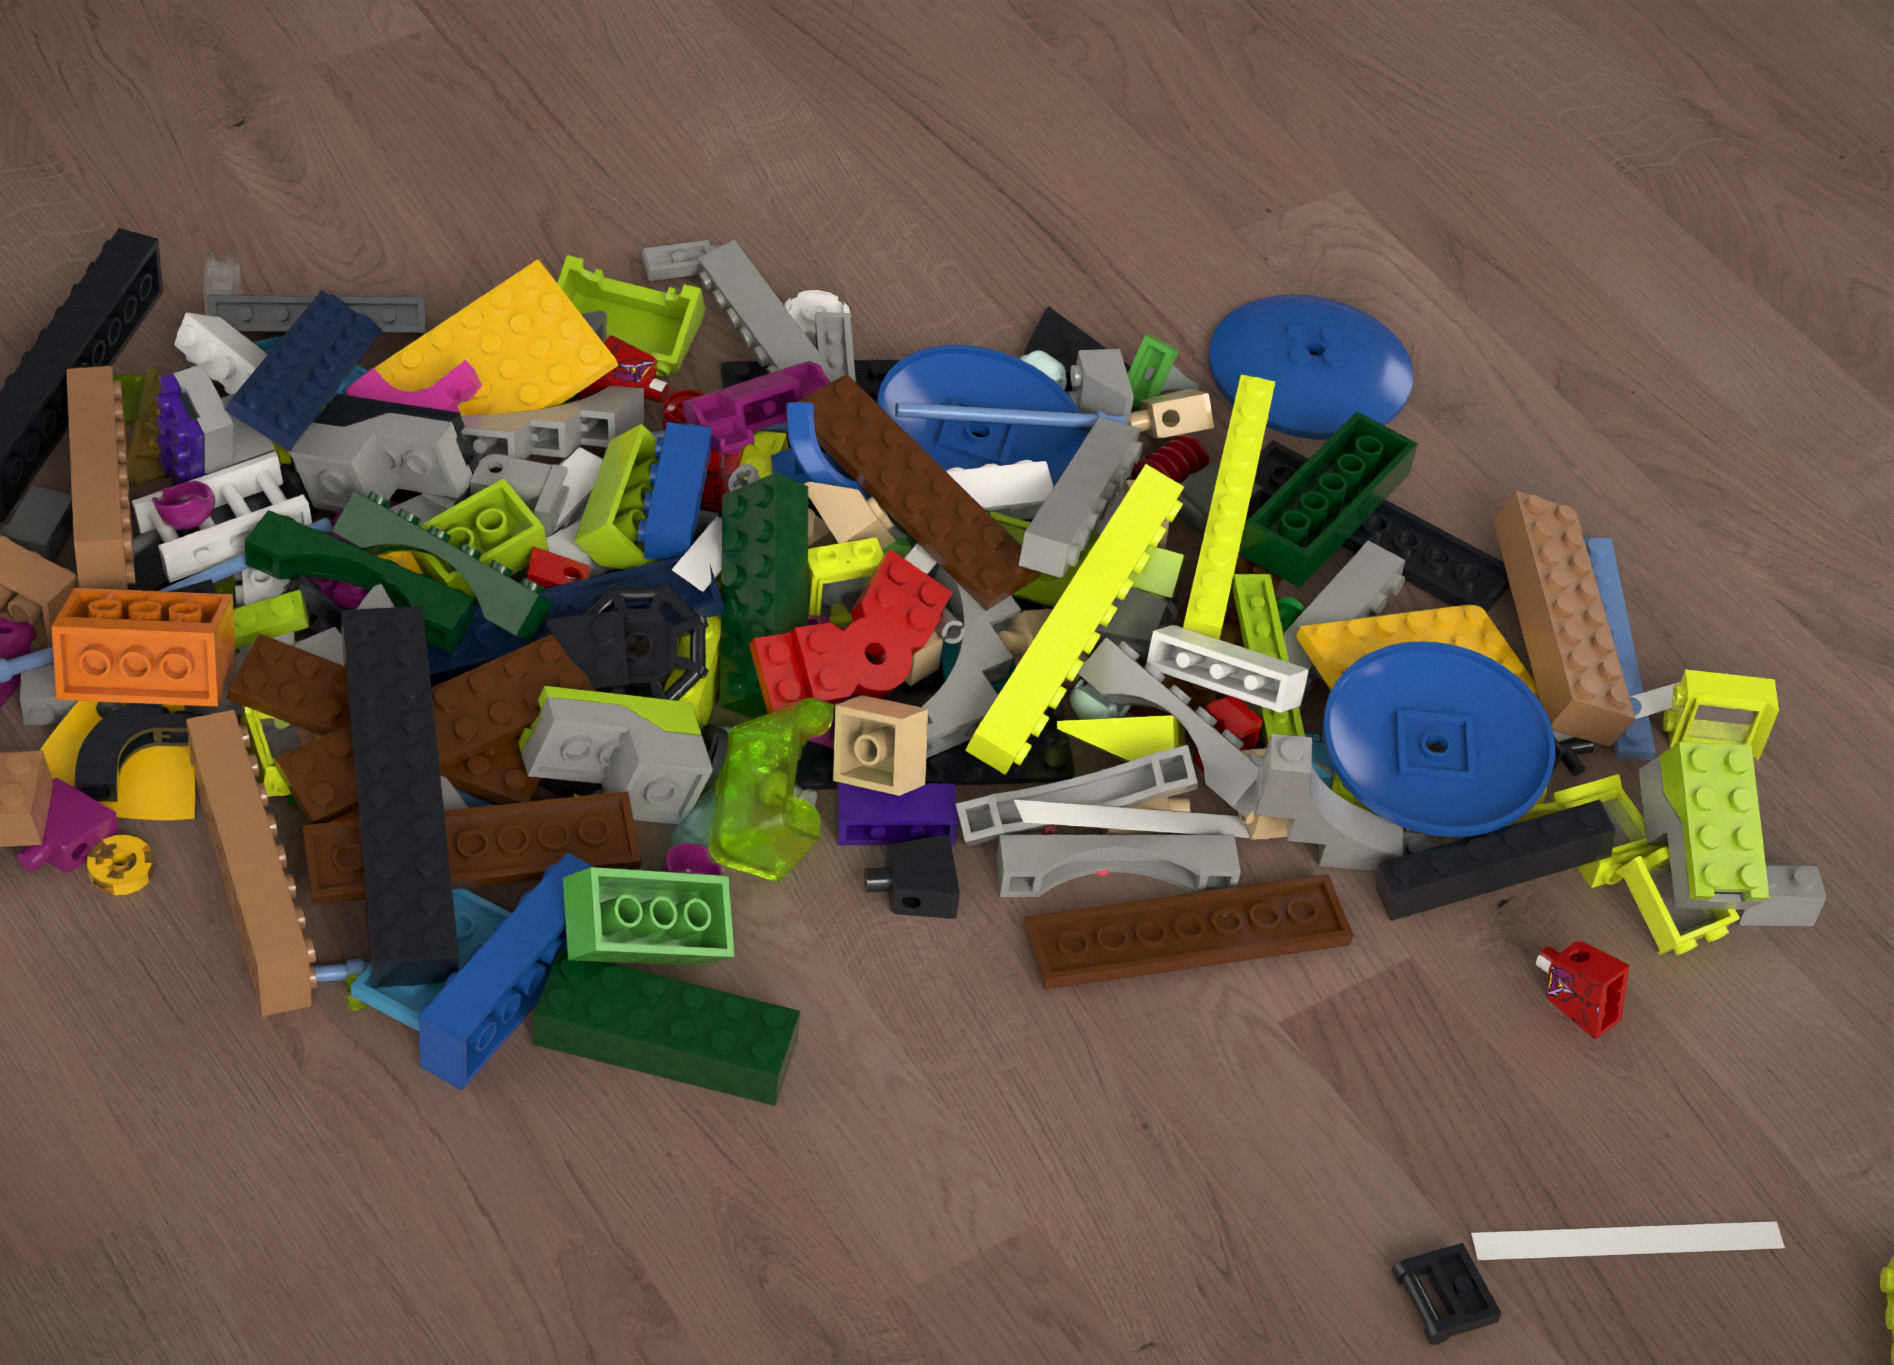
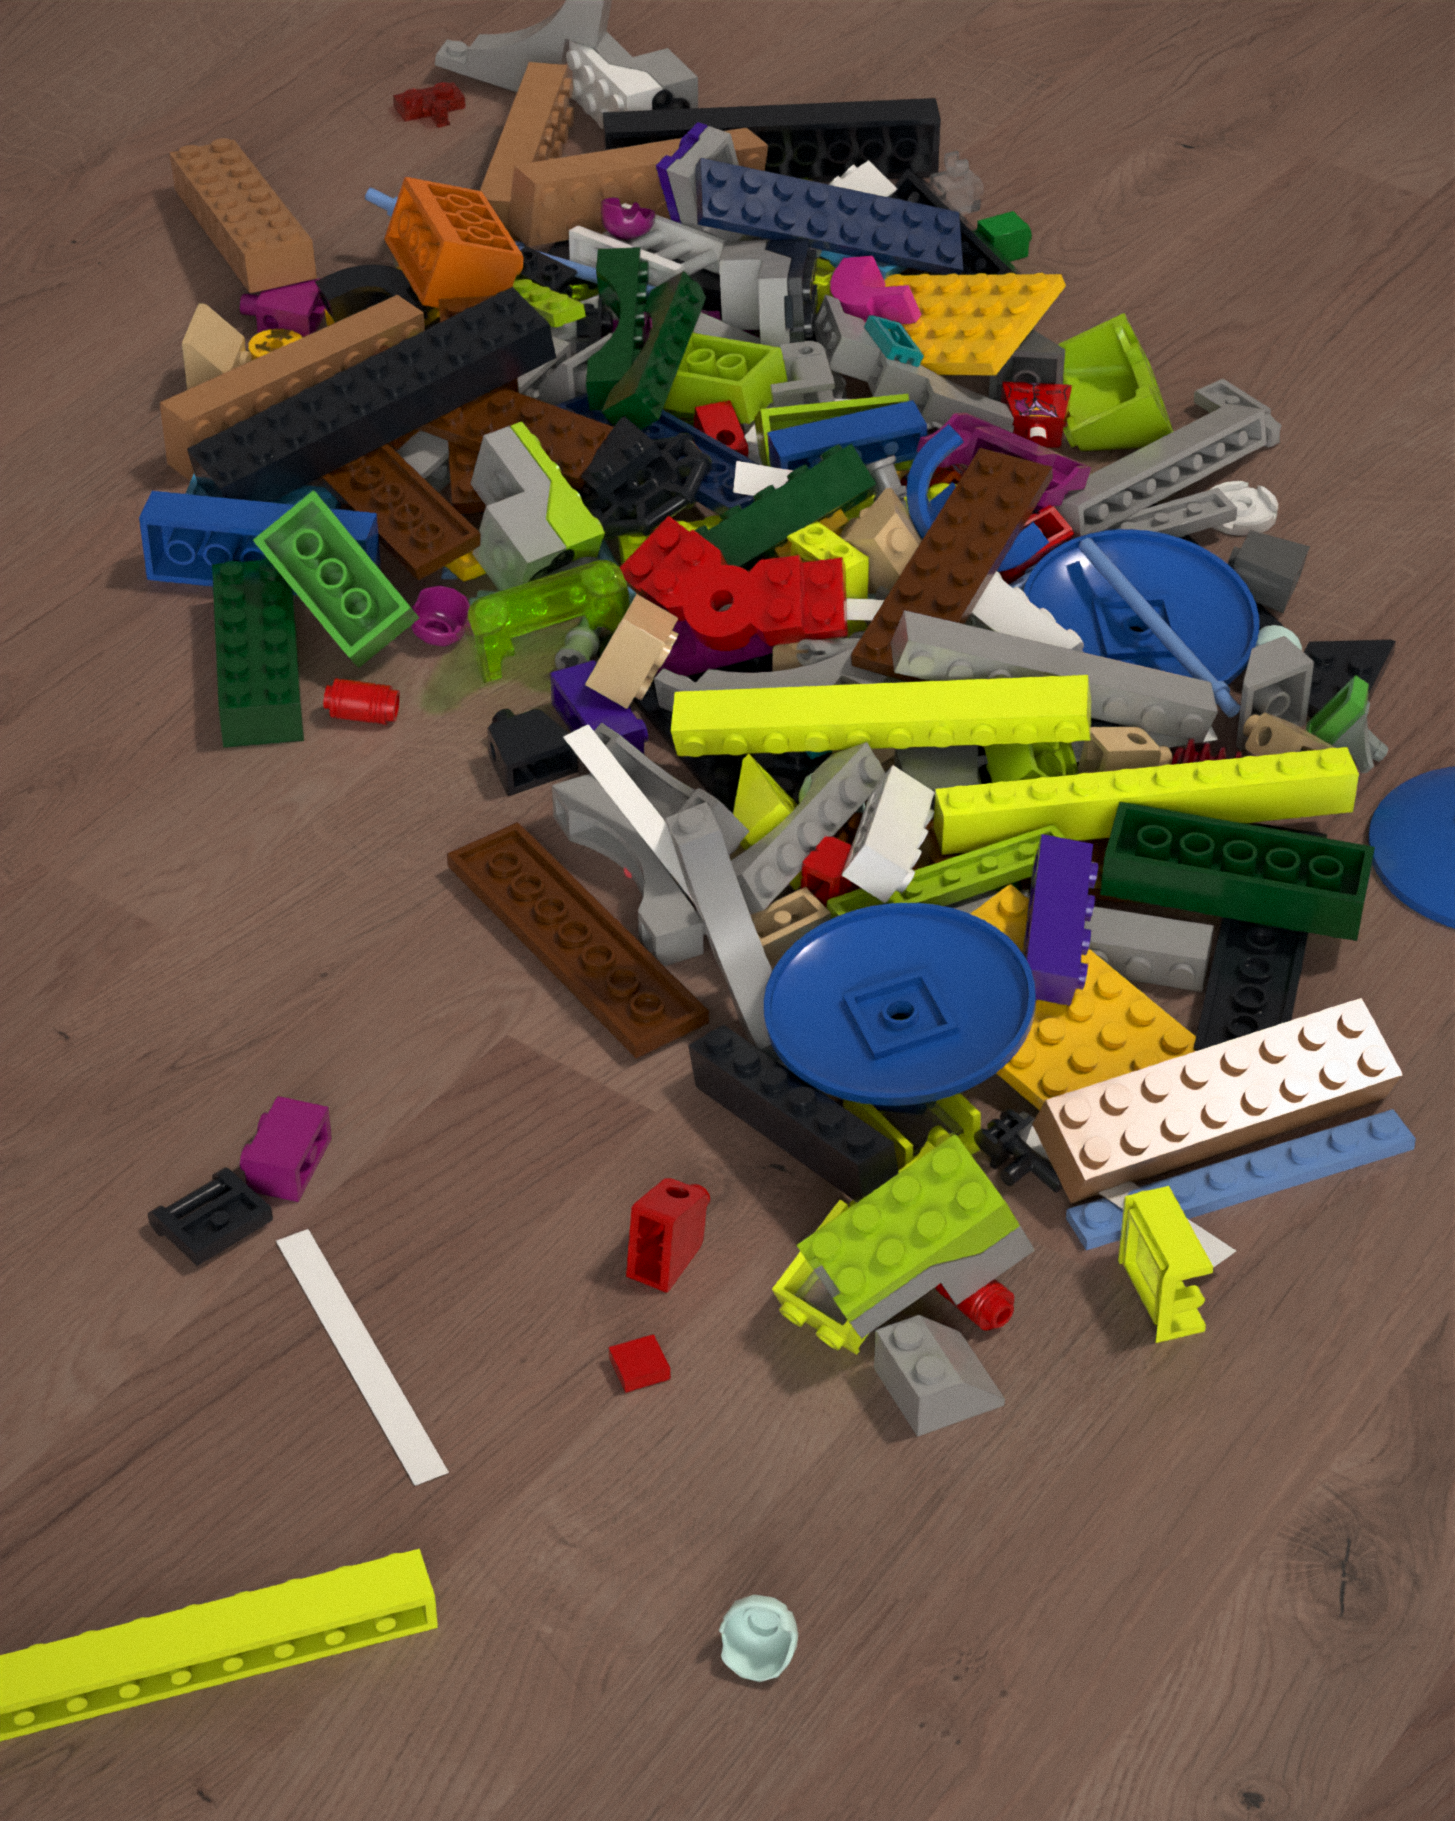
camera: 75 degrees right, 5 degrees down
none -> tan slope [182,303,251,390]
none -> magenta brick [240,1096,332,1202]
none -> red head [323,678,400,725]
none -> red tile [608,1334,671,1393]
none -> teal tile [864,315,923,367]
none -> green brick [977,211,1032,262]
none -> dark purple brick [1022,834,1098,1006]
none -> dark grey torso [1228,530,1310,613]

